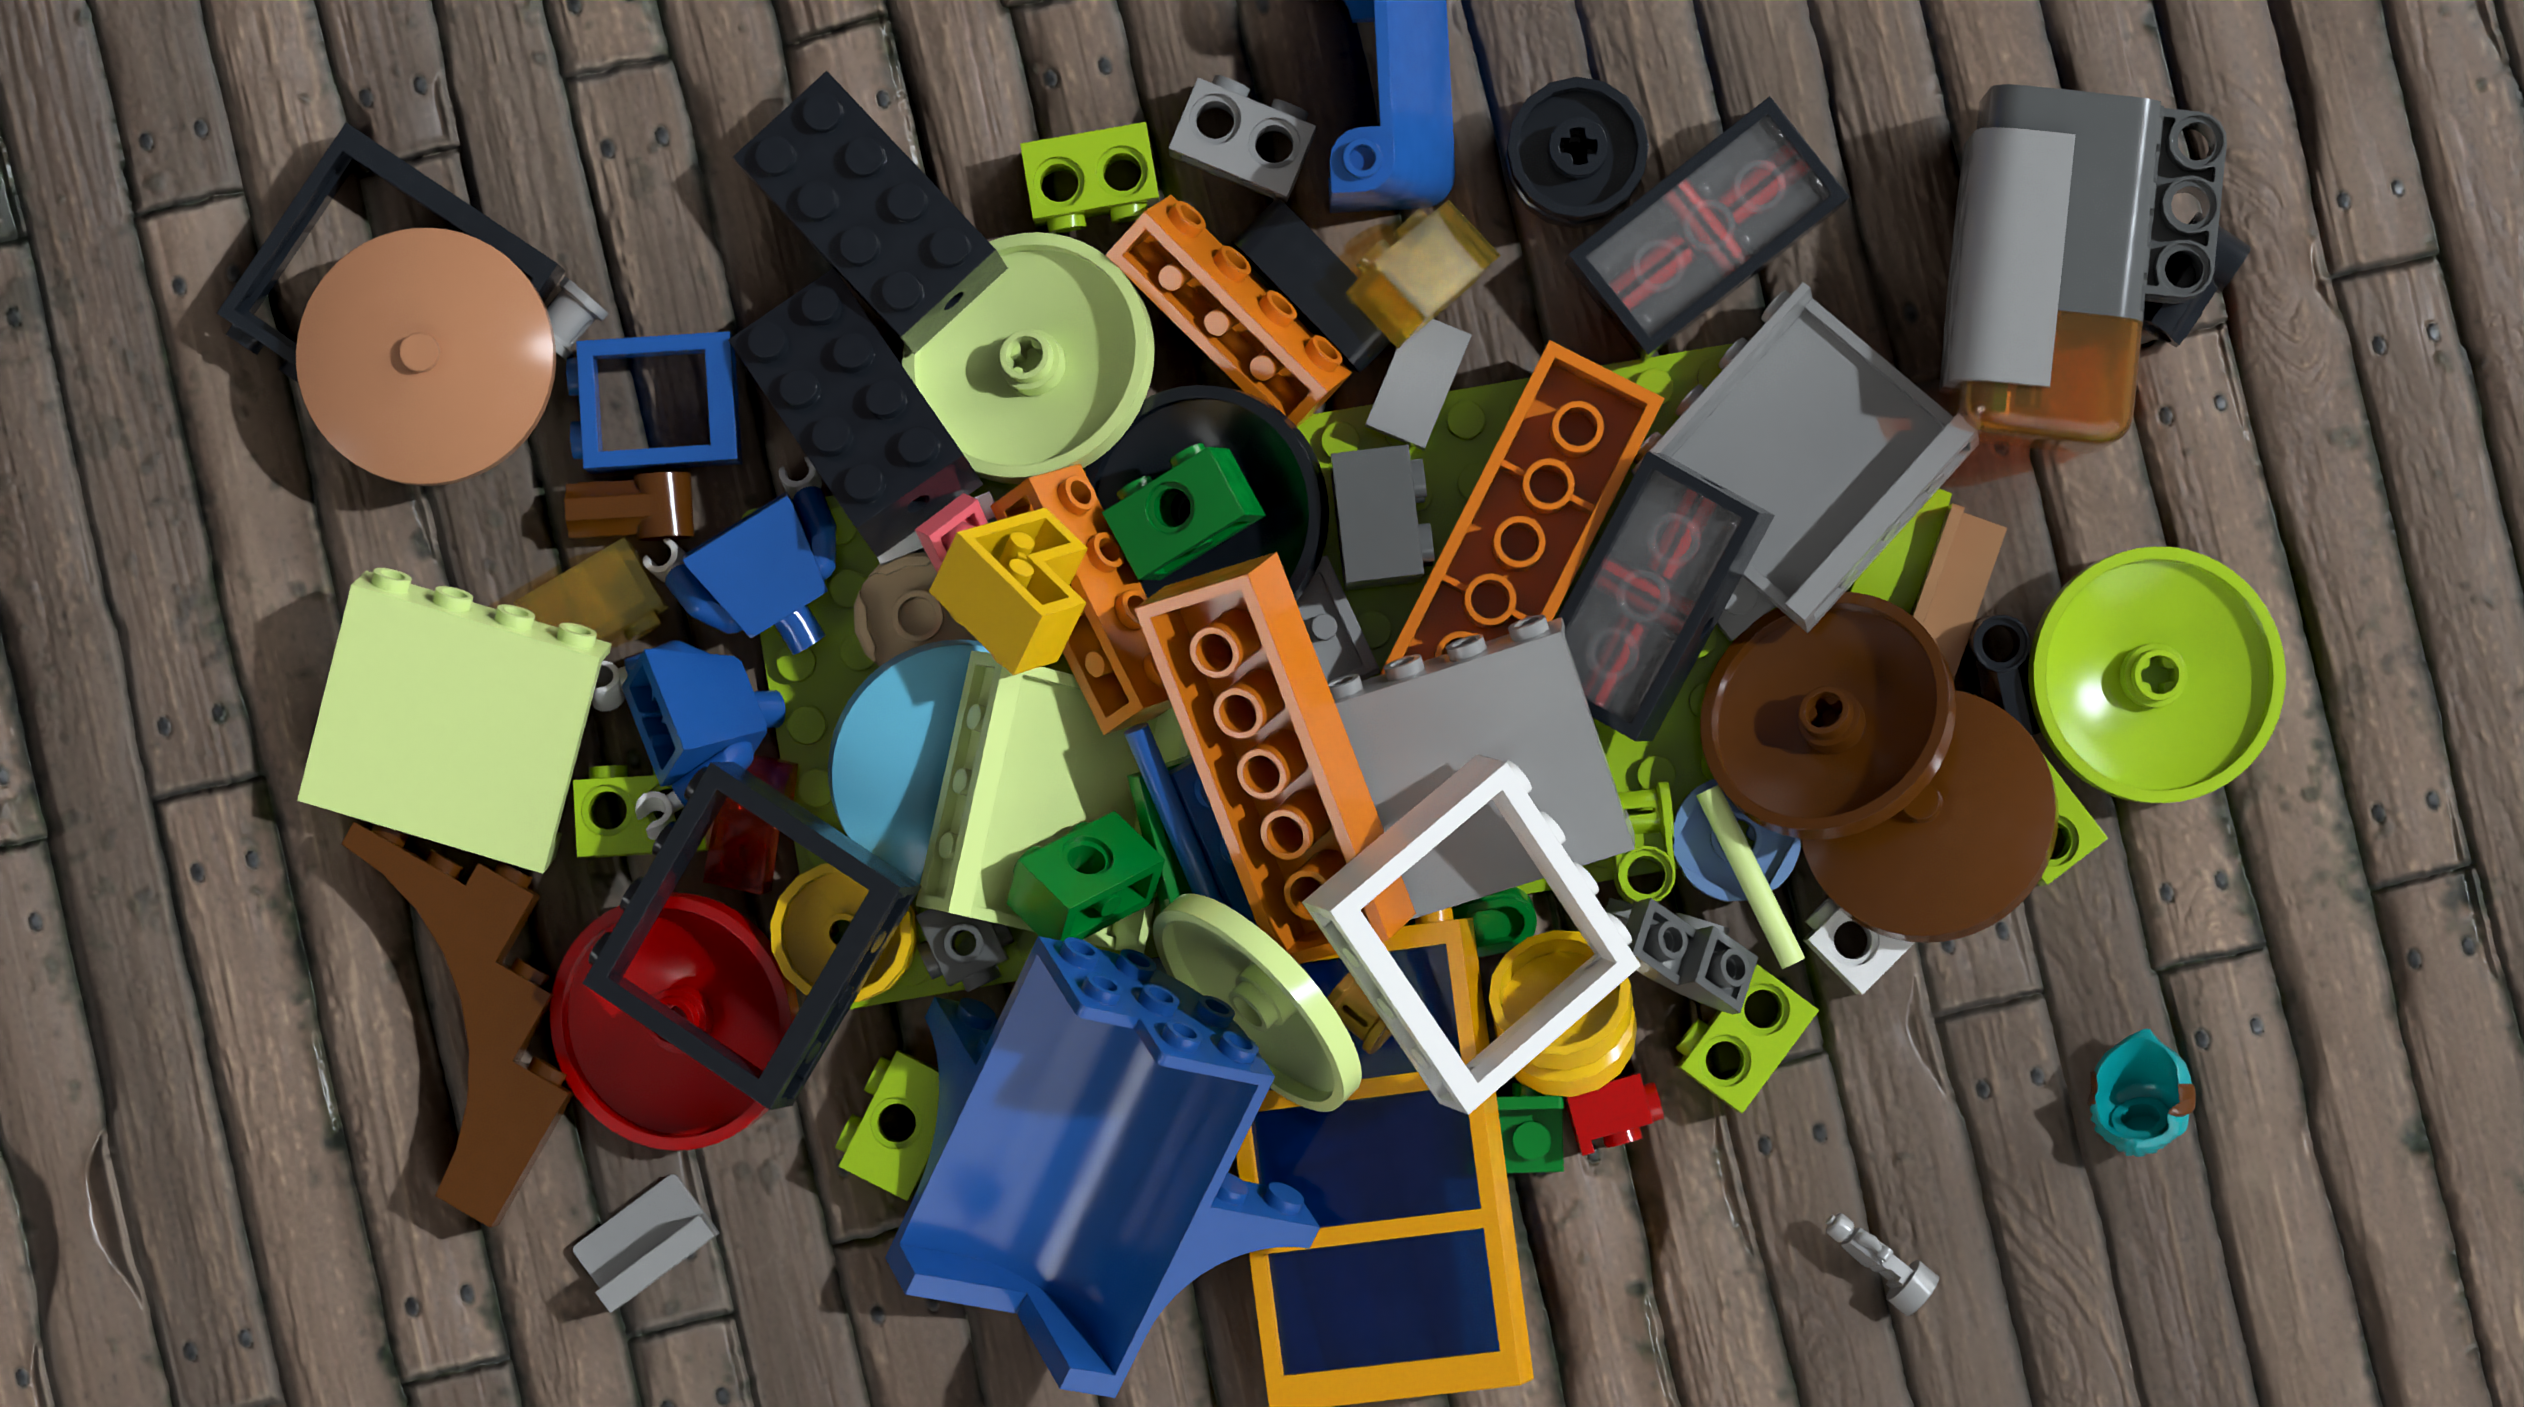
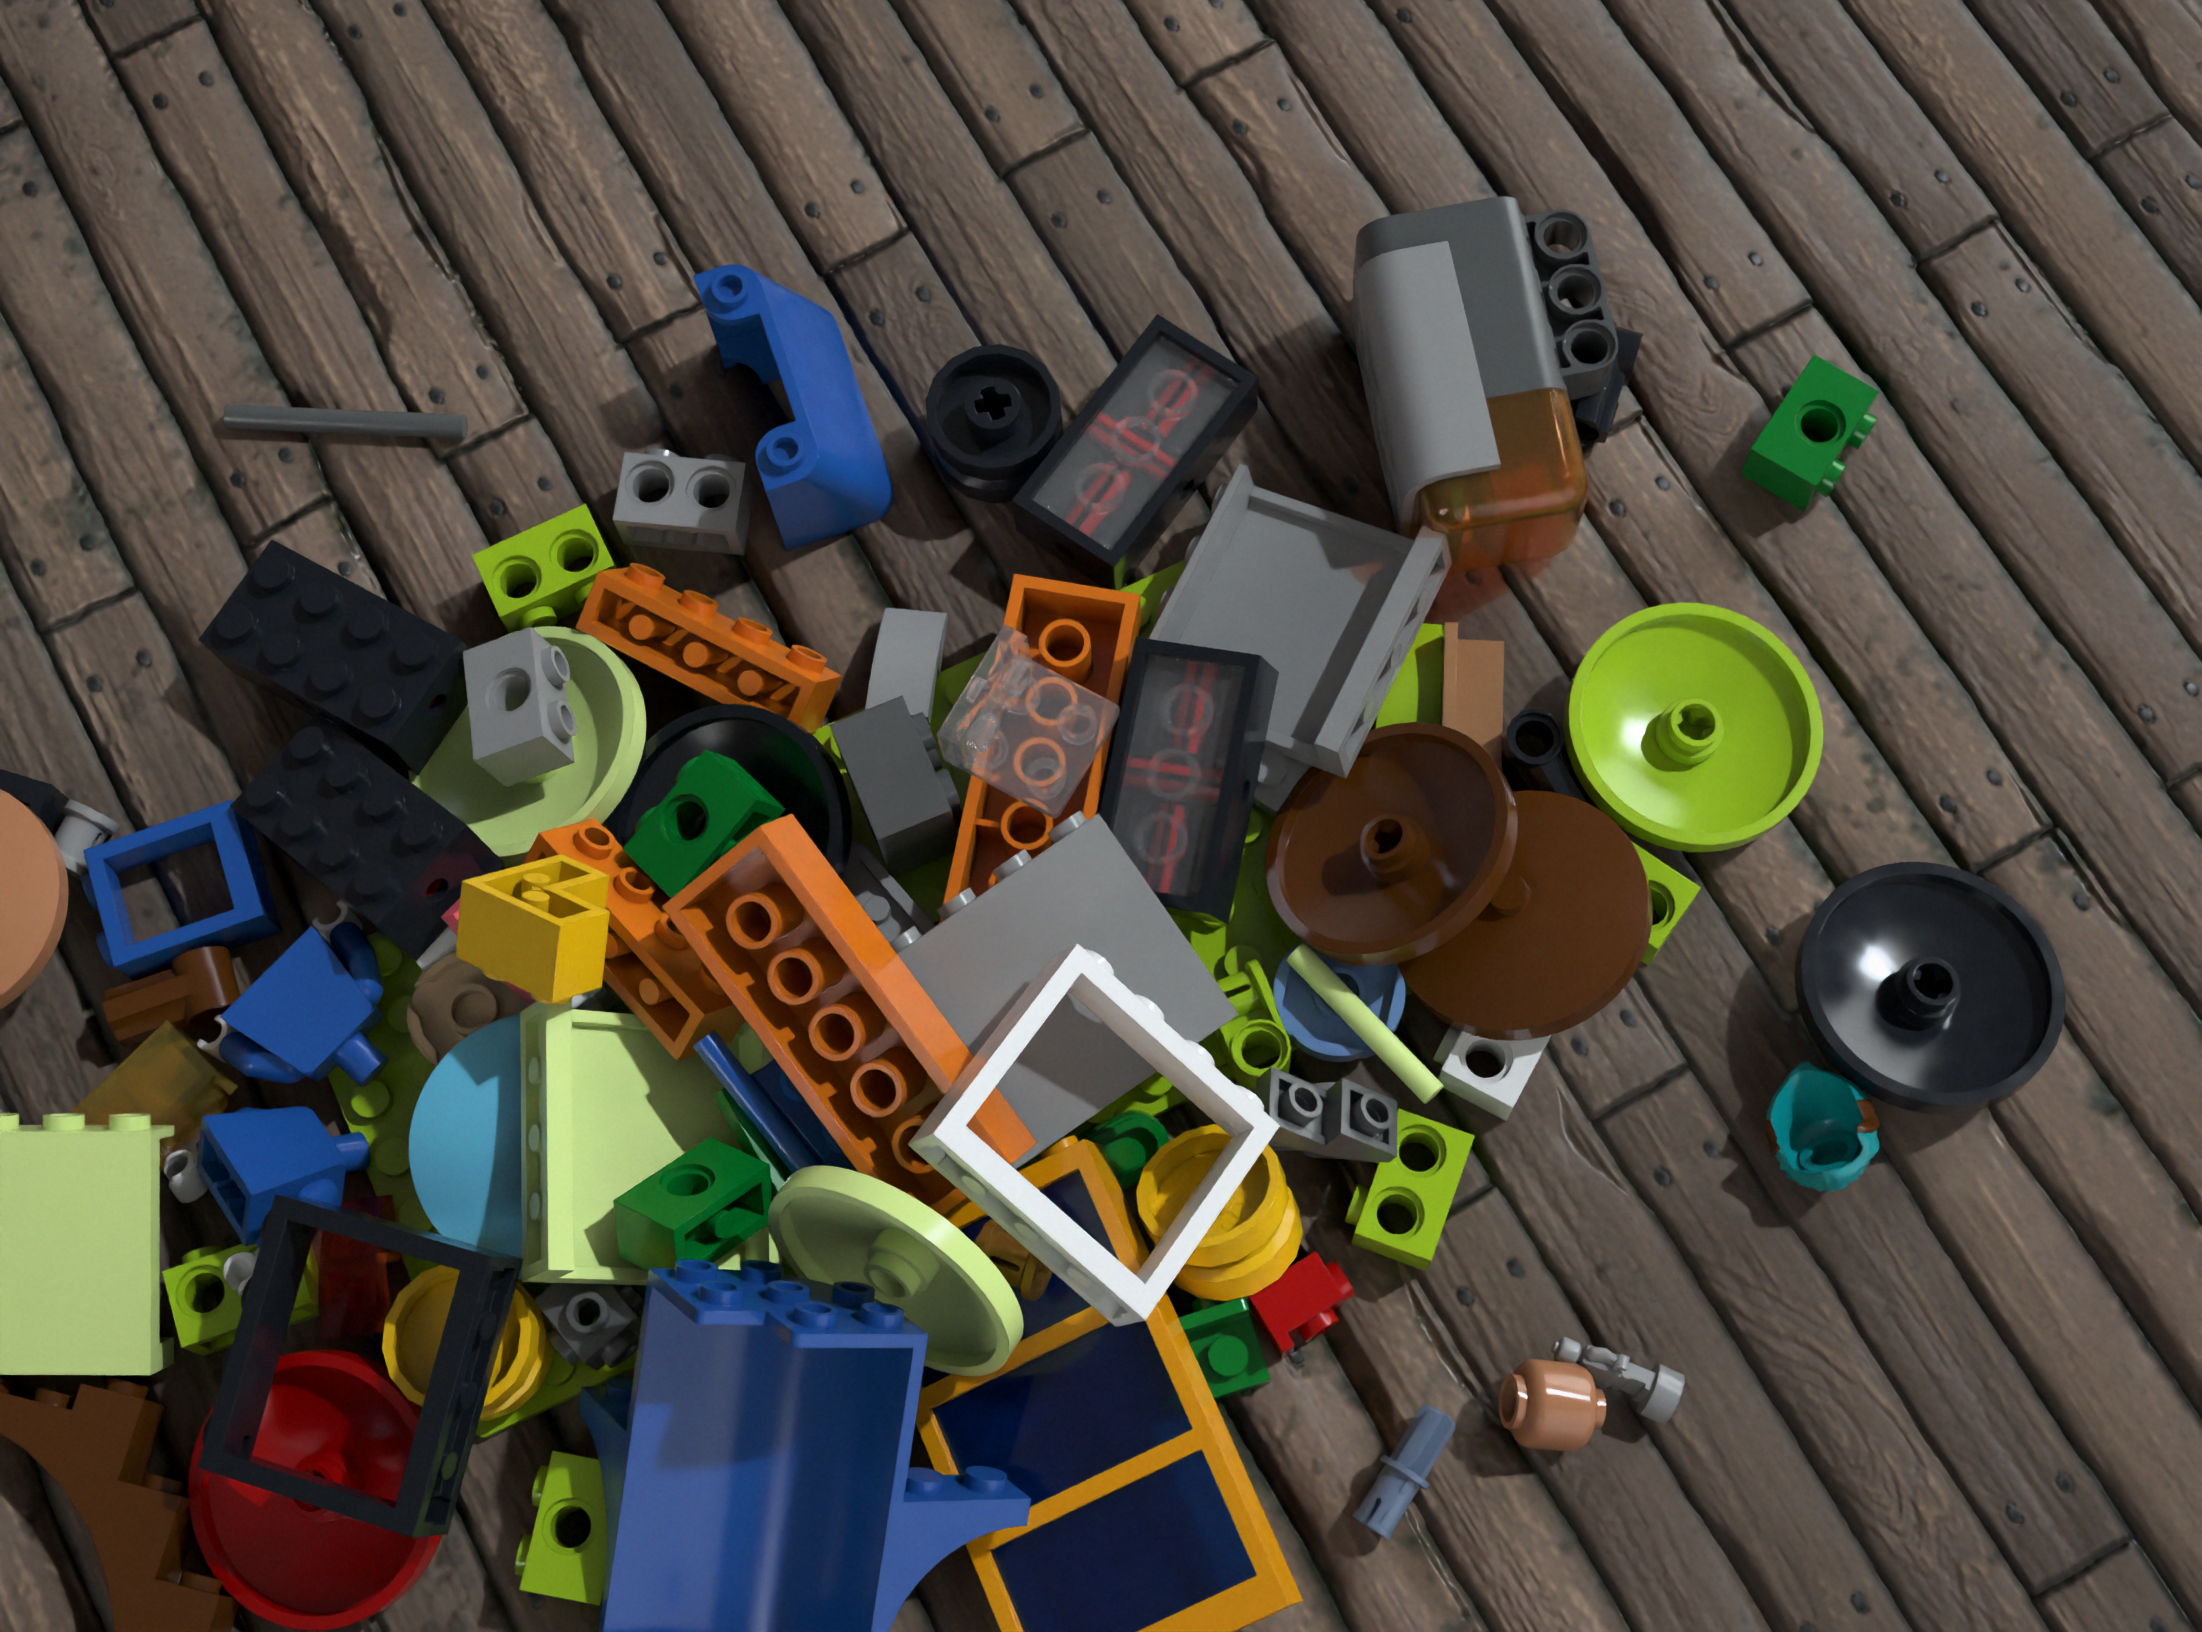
camera: 10 degrees left, 15 degrees down
black beam [1231,198,1405,374] -> none
clear yellow brick [1346,200,1501,349] -> none
none -> light grey brick [463,627,577,787]
none -> clear bracket [937,624,1120,818]
none -> sand blue axle [1352,1405,1456,1541]
none -> nougat head [1499,1359,1606,1452]
none -> green brick [1740,354,1879,511]
none -> black dish [1794,862,2066,1115]

